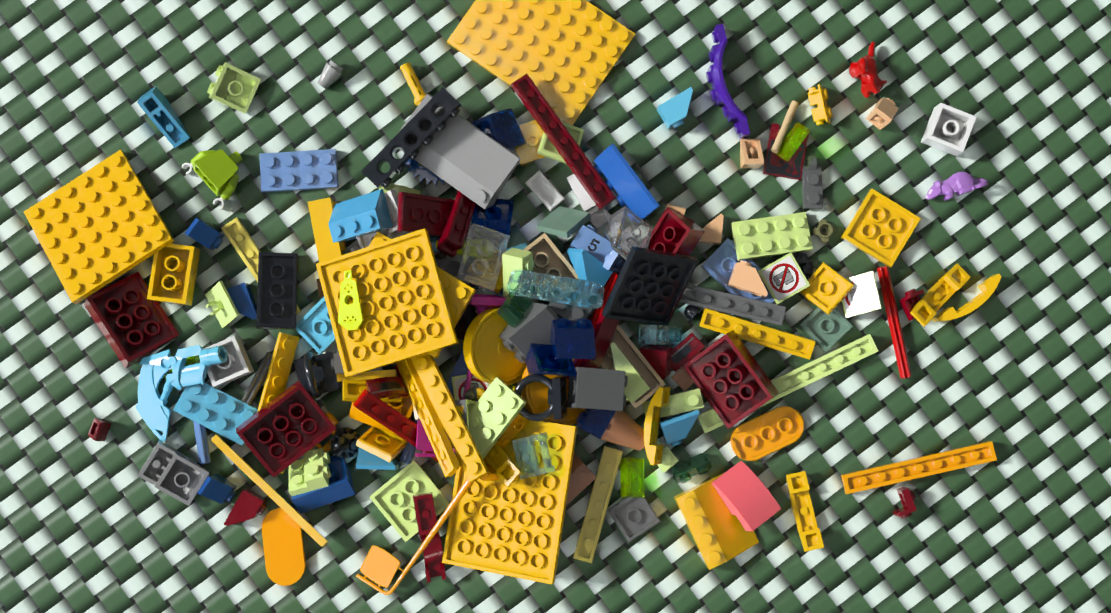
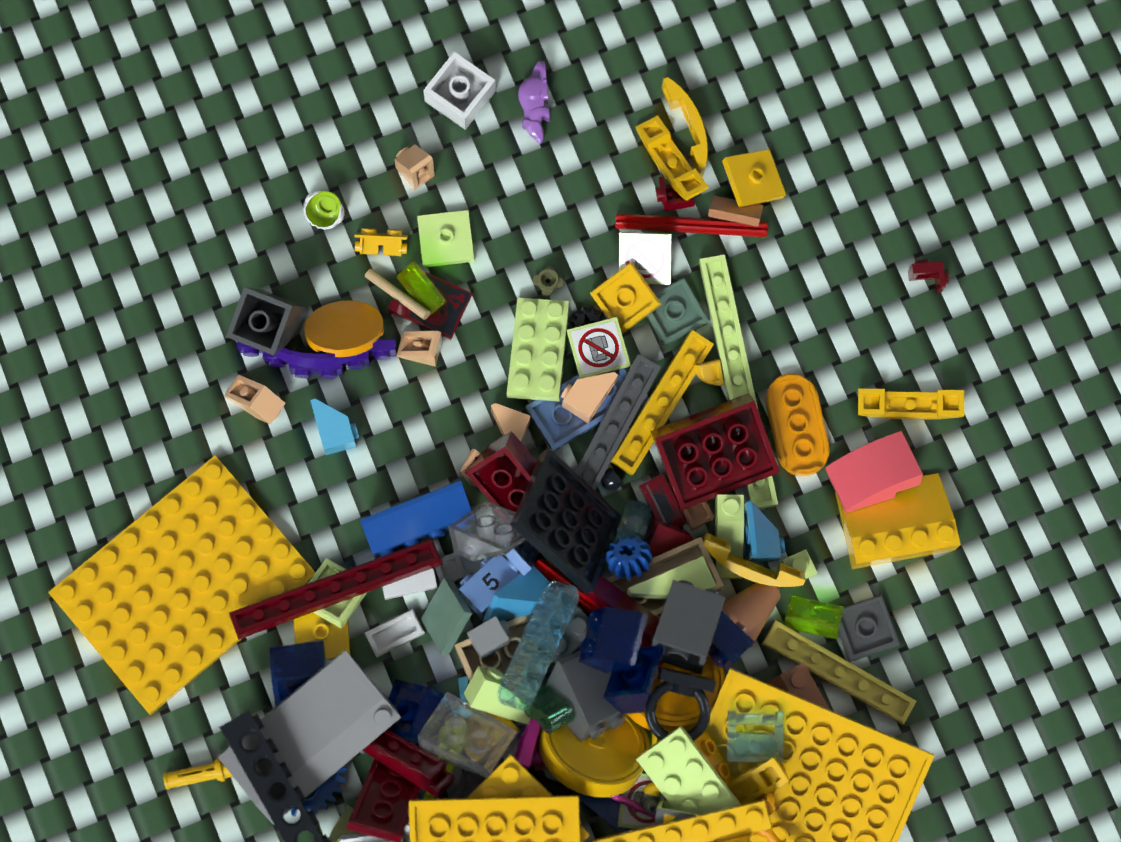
camera: 75 degrees left, 10 degrees down
clear green hinge [671,453,712,483] -> none
dark grey hinge [802,156,823,209] -> none
yellow plate [841,189,921,268] -> none
light orange plate [841,441,997,494] -> none
red animal [849,42,887,98] -> none
none -> light nougat slope [223,375,285,424]
none -> dark grey slope [226,287,309,356]
none -> lime hair [303,190,344,230]
none -> light orange tile [304,300,384,357]
none -> yellowish green plate [417,210,474,268]
none -> light grey brick [467,616,511,660]
none -> blue gear [606,534,653,582]
none -> yellow tile [693,359,725,386]
none -> nougat tile [708,195,764,227]
none -> yellow plate [722,149,786,207]

